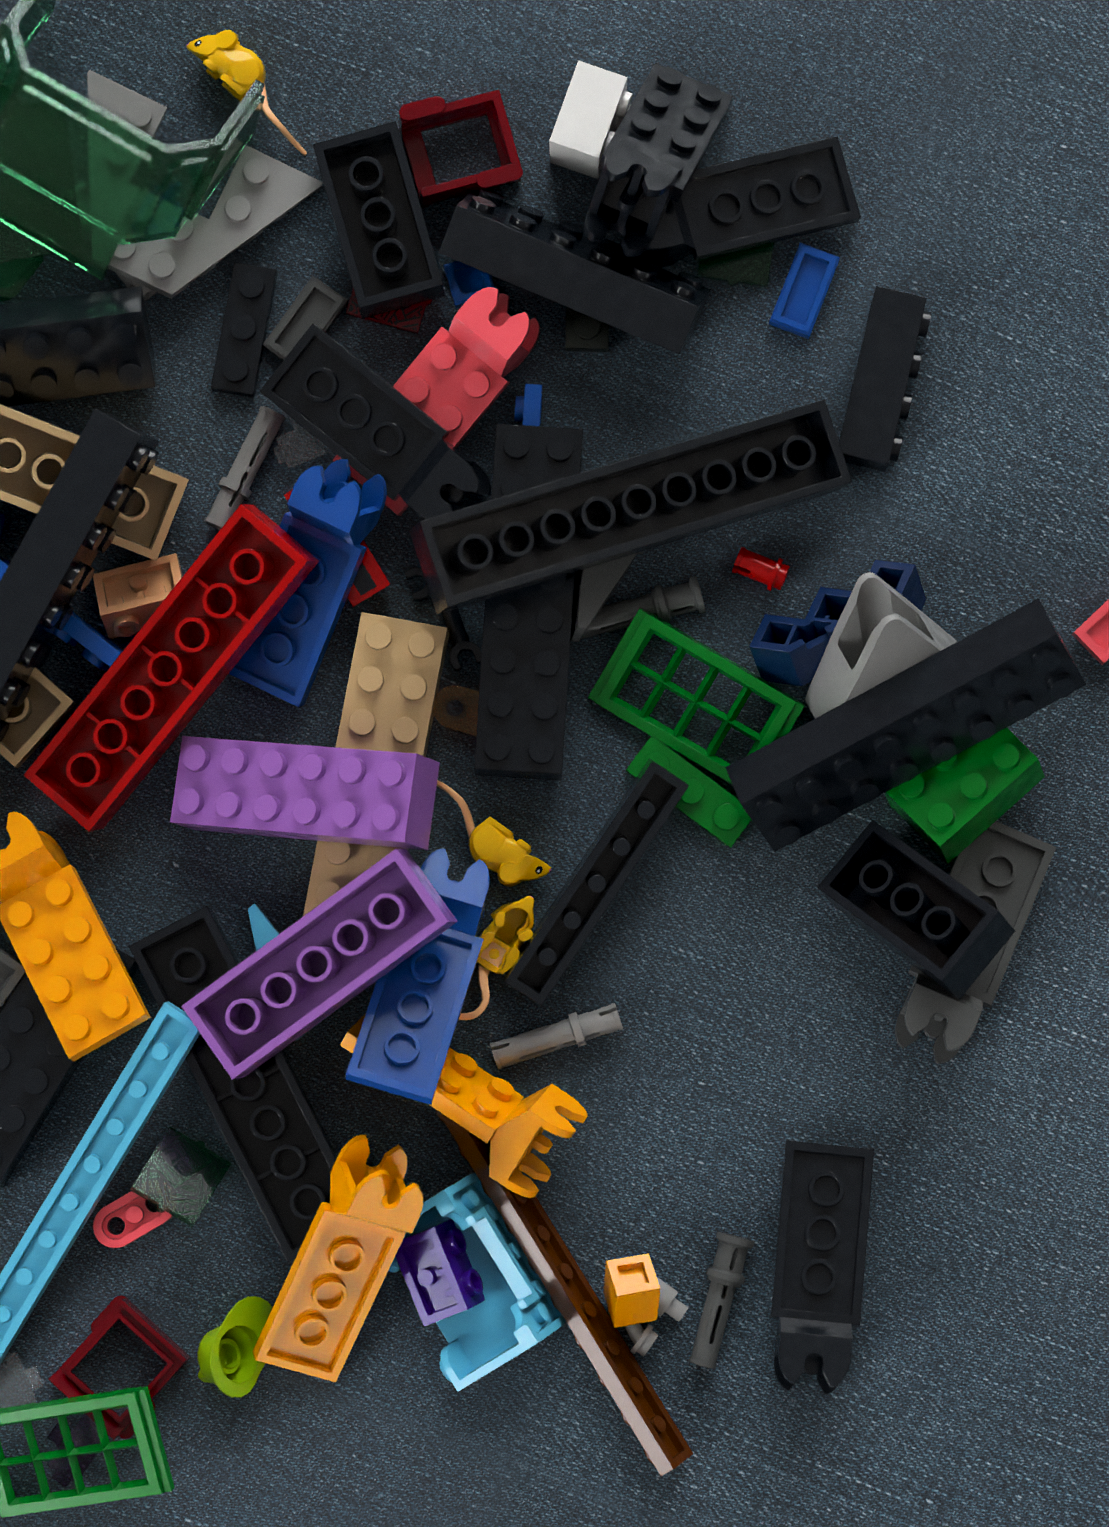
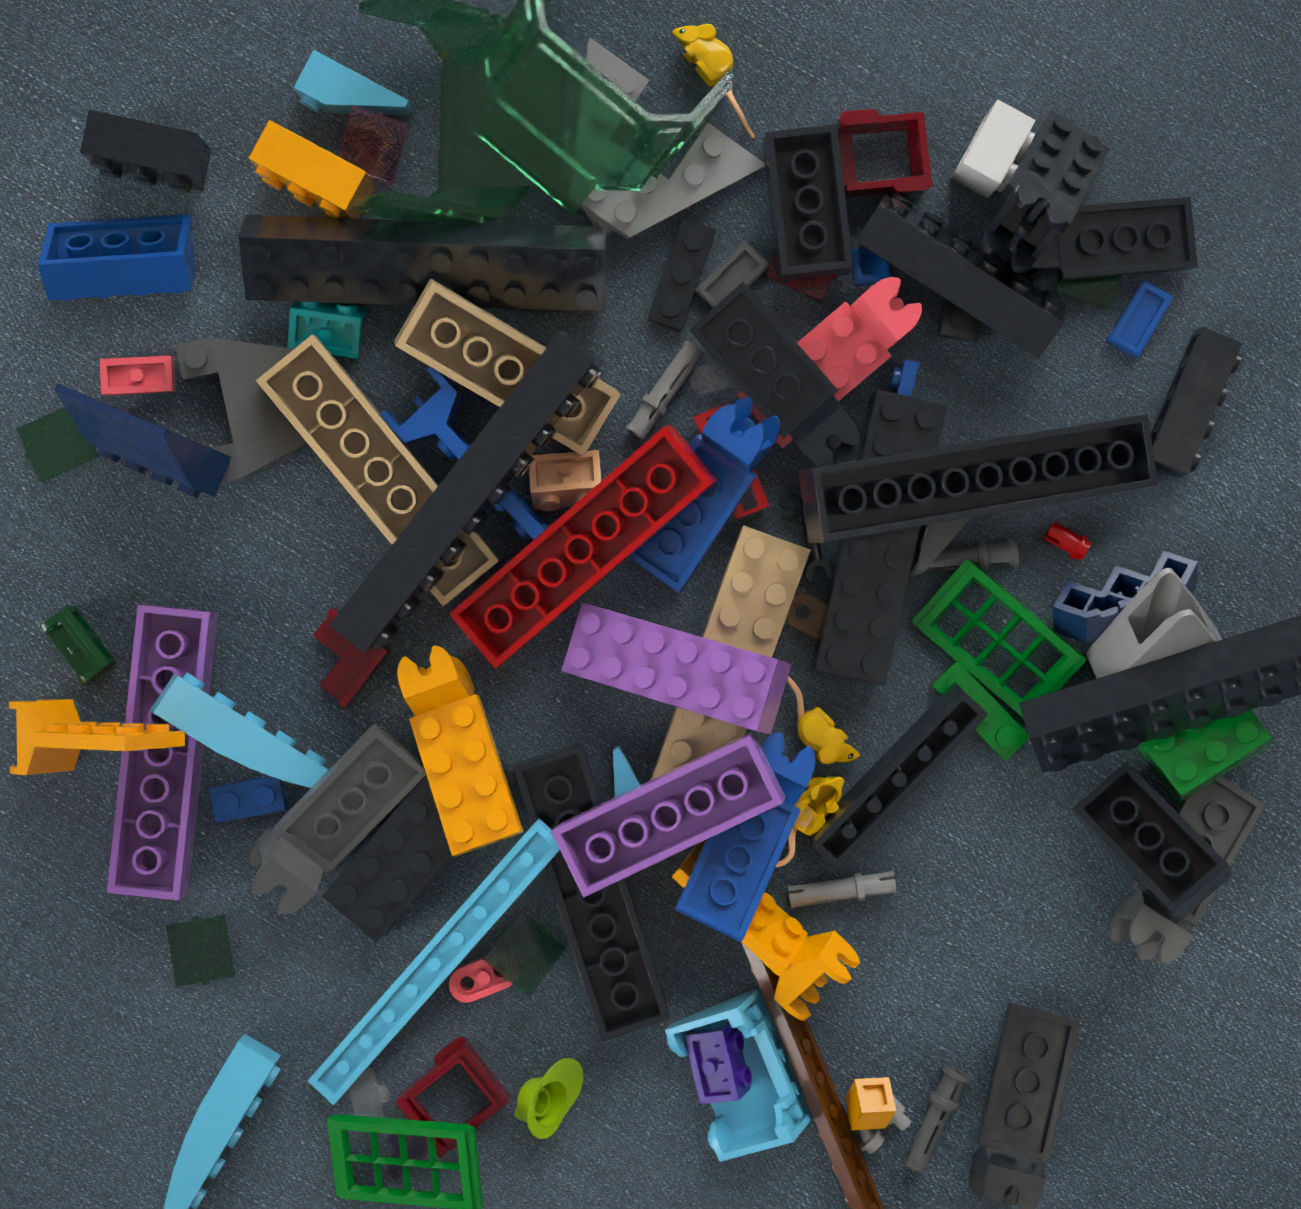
camera: 10 degrees right, 5 degrees up
light orange hinge [253,1134,423,1382] -> none

